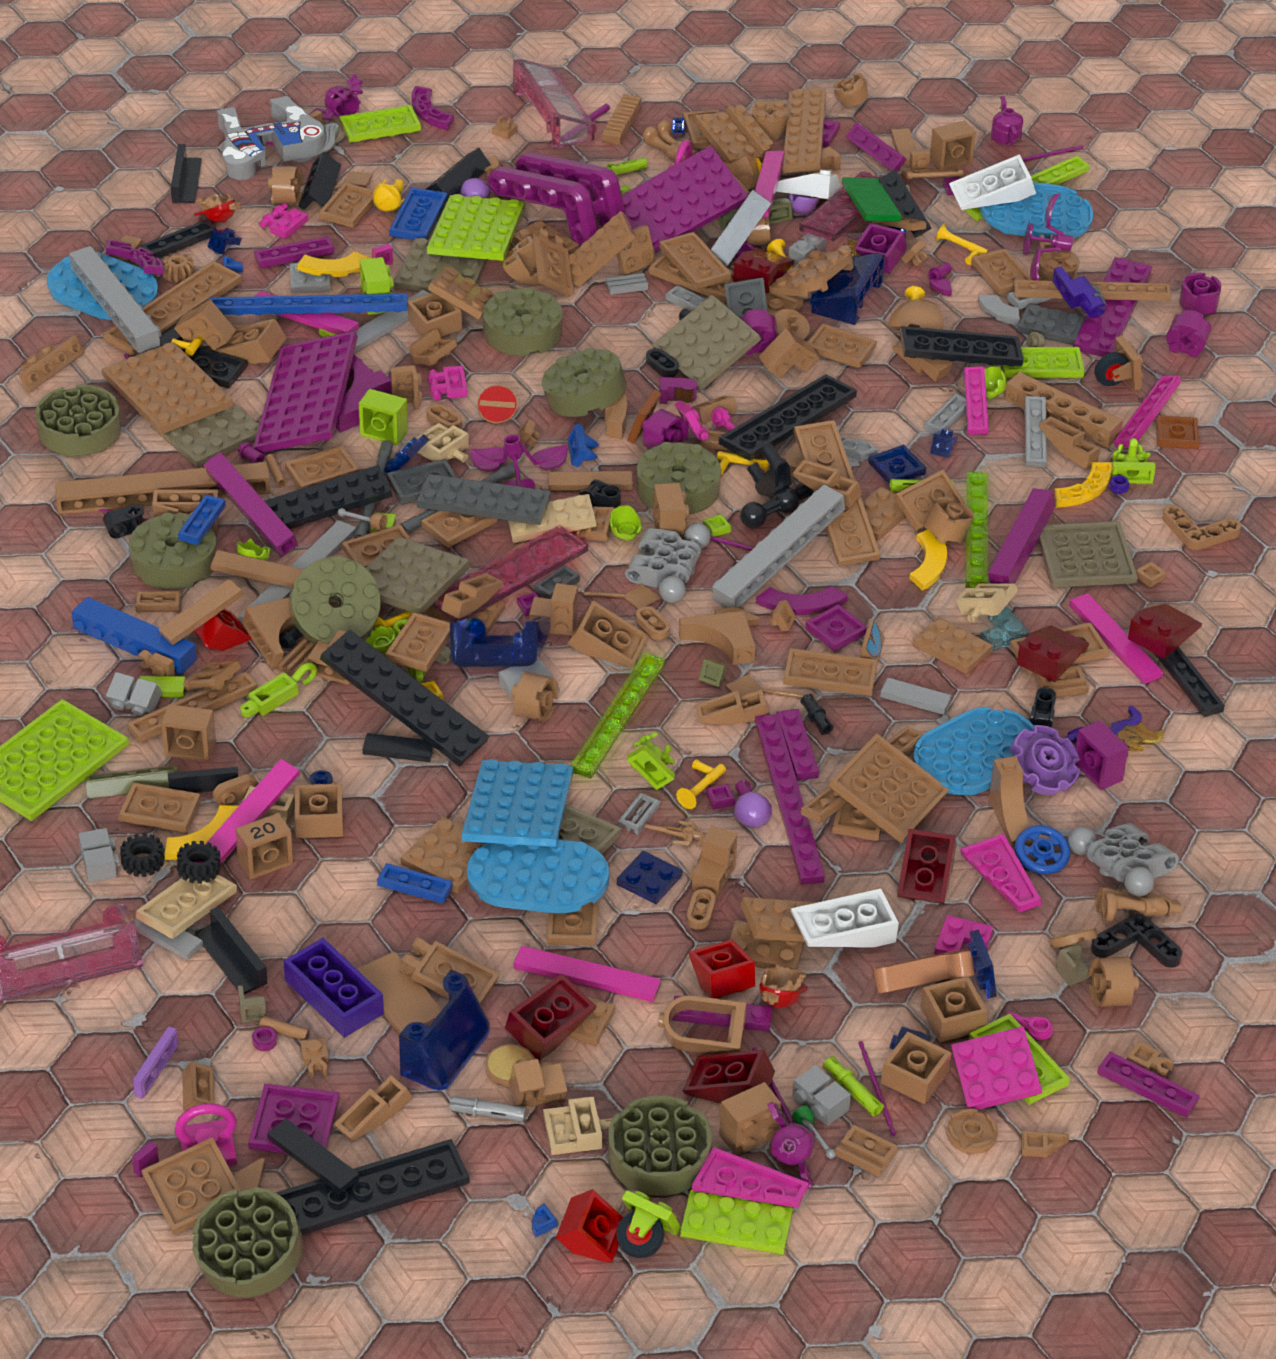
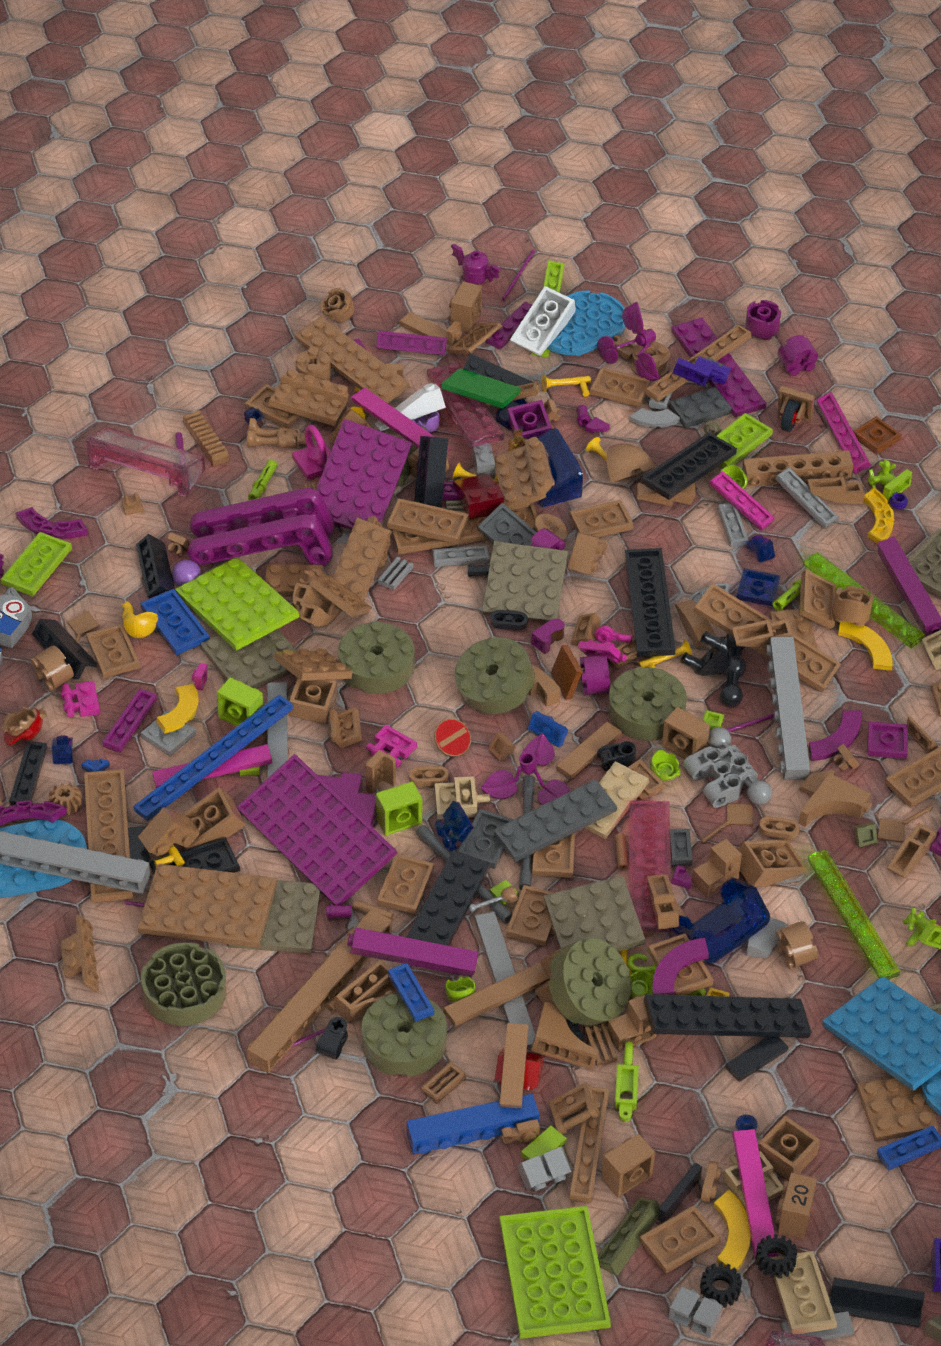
camera: 45 degrees left, 5 degrees up
none -> magenta tile [652,938,709,995]

